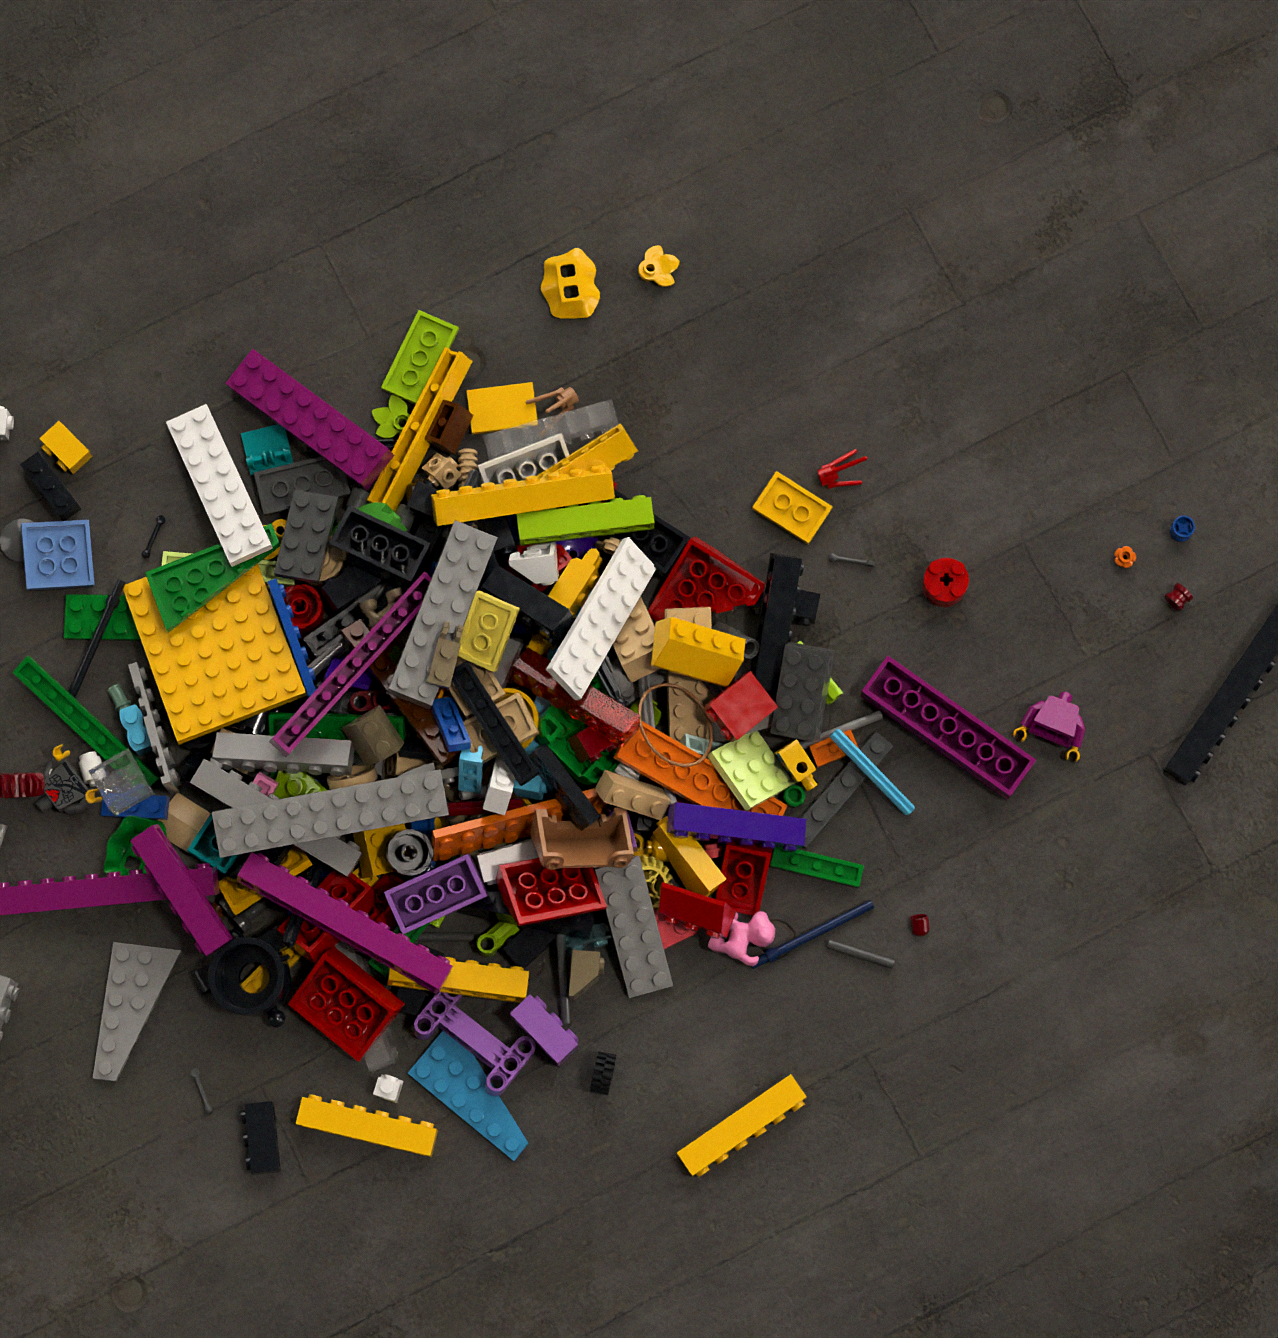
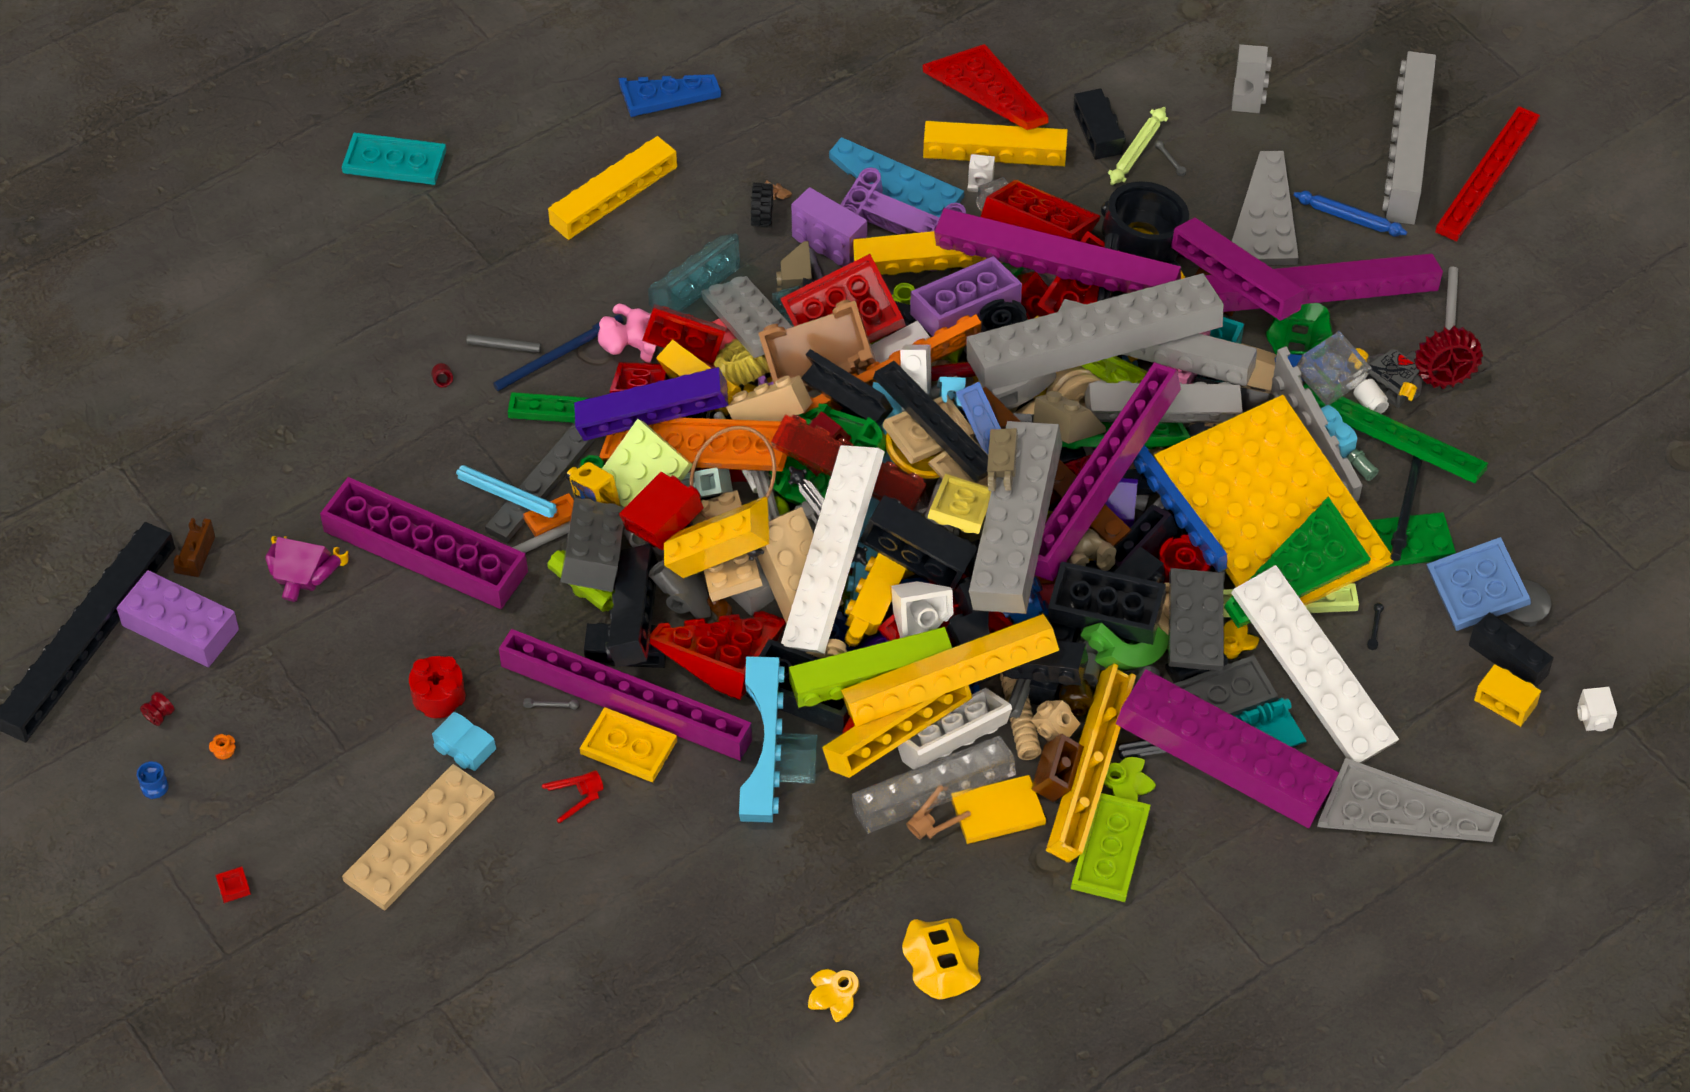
camera: 170 degrees right, 25 degrees down
none -> medium lavender brick [117,570,239,668]
none -> reddish brown hinge [173,518,215,577]
none -> red plate [215,867,251,903]
none -> teal plate [342,132,447,185]
none -> tan plate [342,764,495,911]
none -> medium azure brick [432,712,496,771]
none -> magenta brick [499,629,752,761]
none -> blue wing [618,74,721,117]
none -> clear light blue slope [648,233,740,312]
none -> medium azure arch [739,656,785,822]
none -> clear light blue slope [761,733,818,783]
none -> medium nougat plant [765,180,792,200]
none -> red wing [923,44,1048,130]
none -> yellowish green wheel [1108,107,1168,185]
none -> light grey arch [1232,44,1272,113]
none -> blue wheel [1294,191,1407,237]
none -> light grey wing [1317,758,1502,842]

